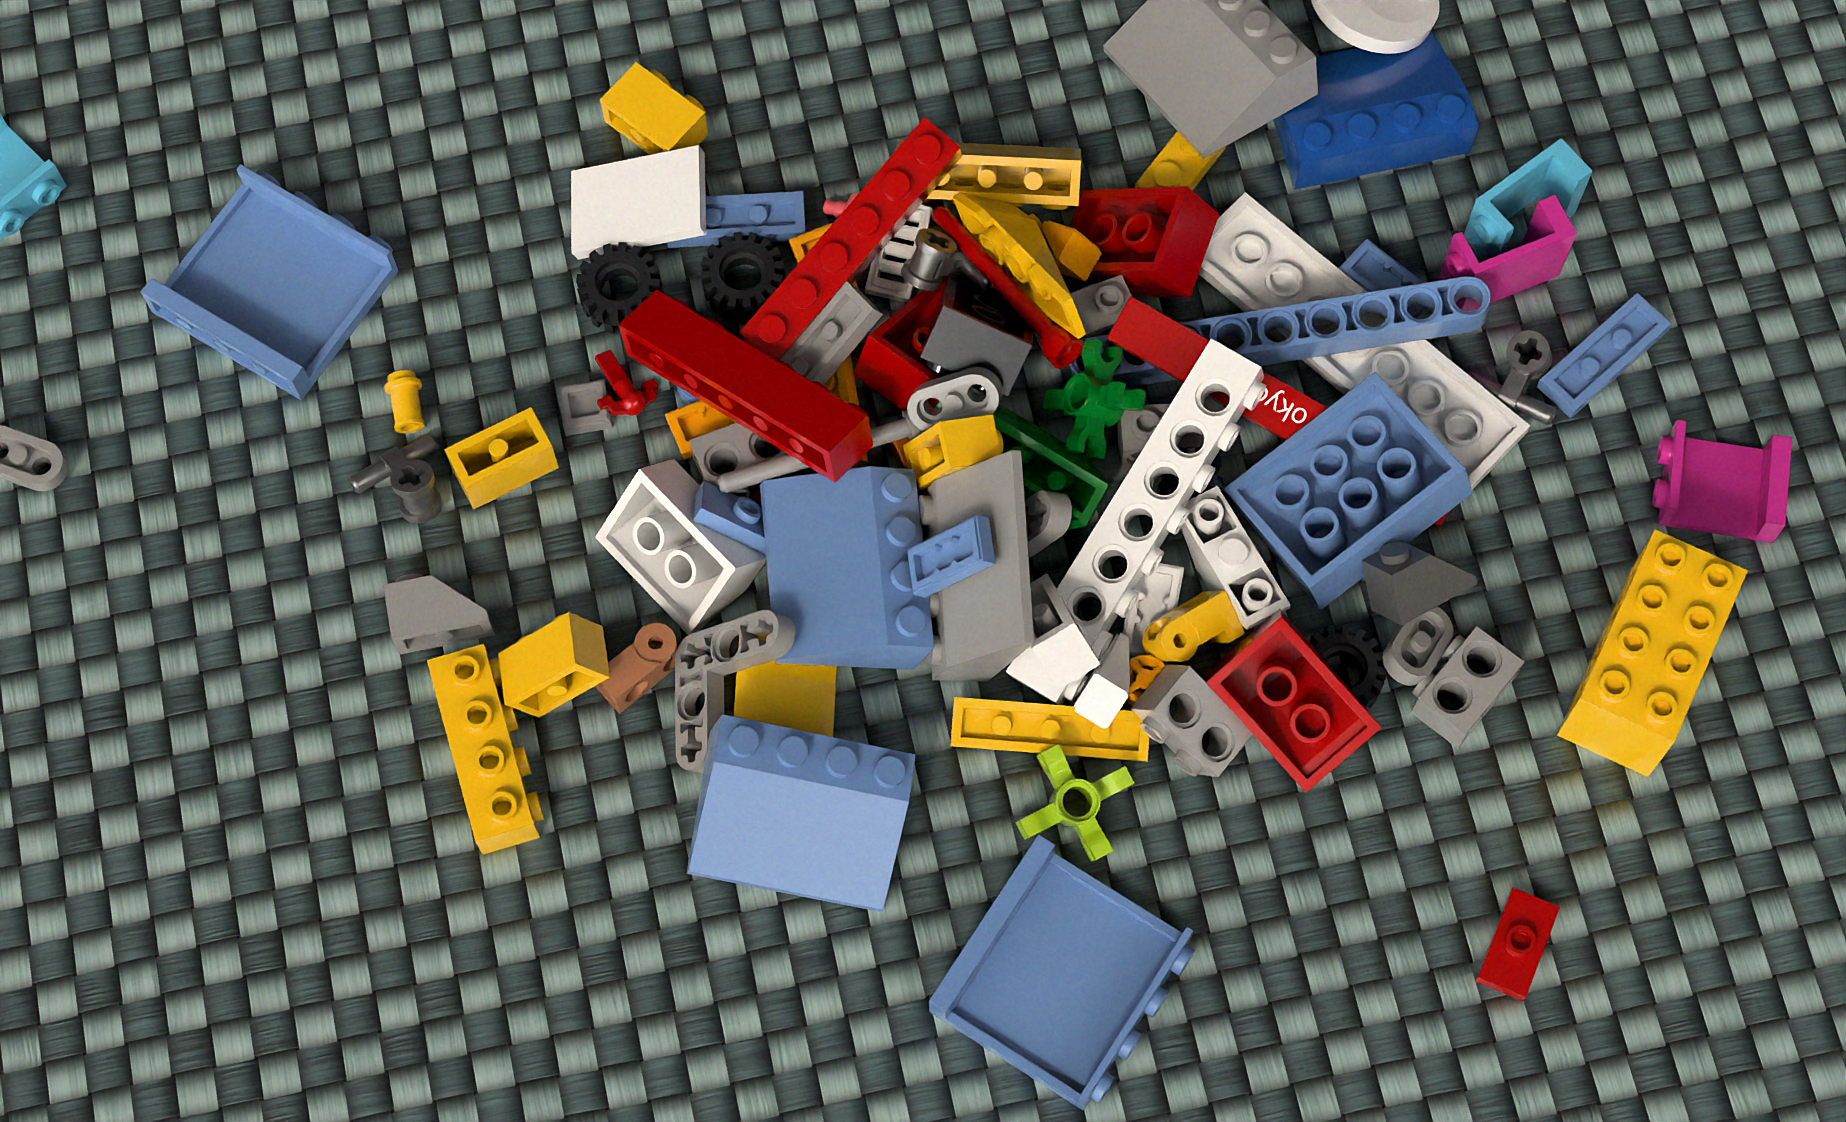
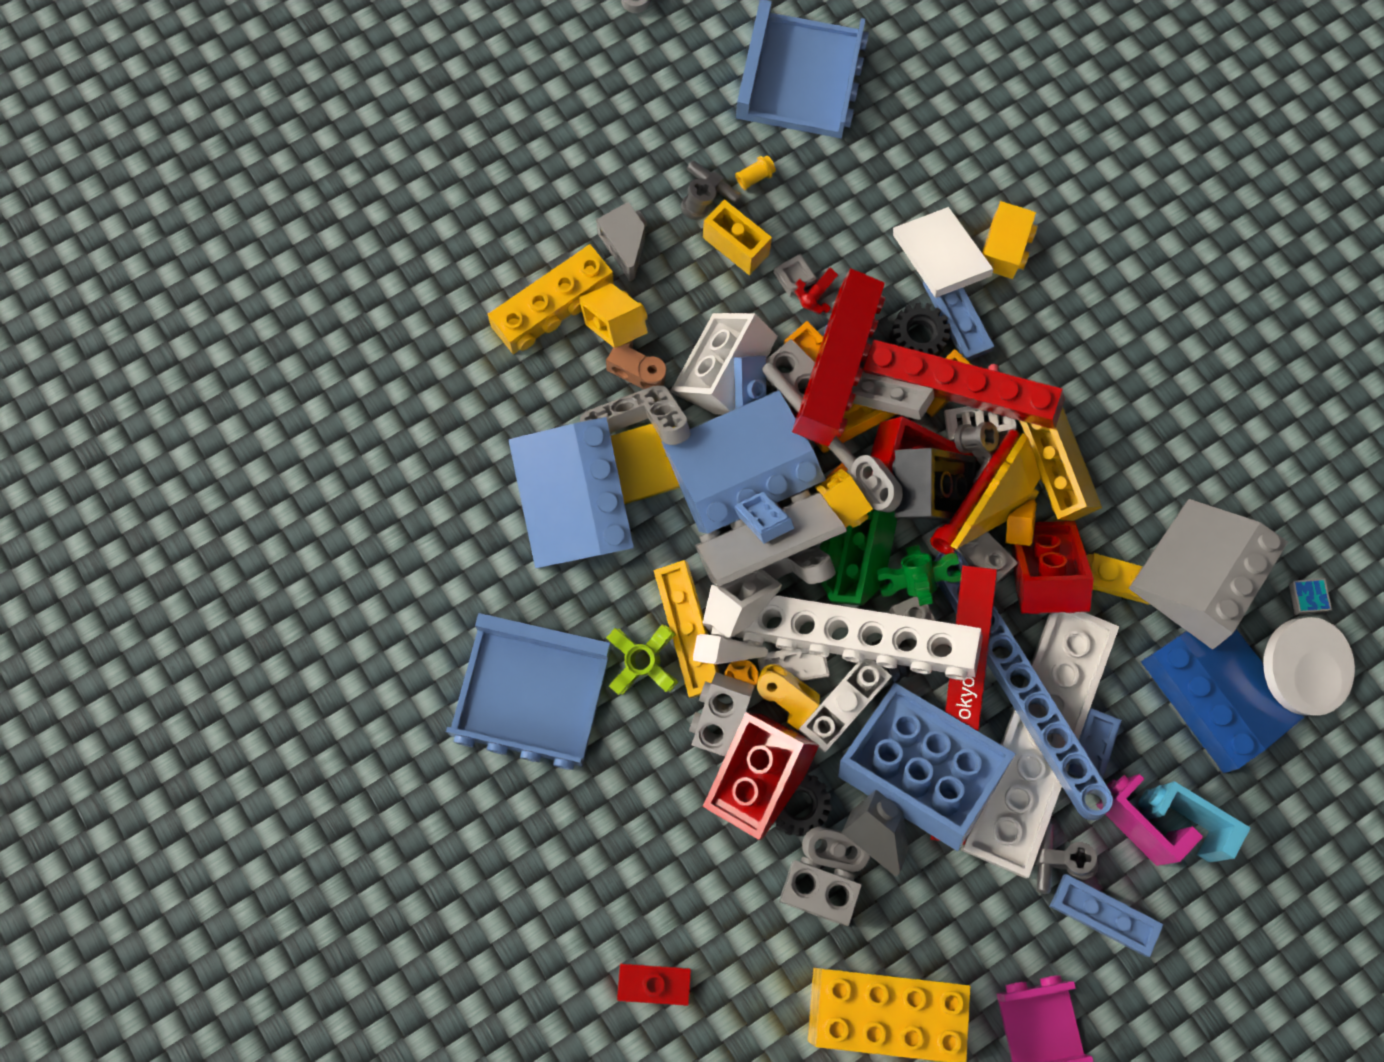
camera: 65 degrees right, 5 degrees up
black tyre [576,242,663,333] -> none

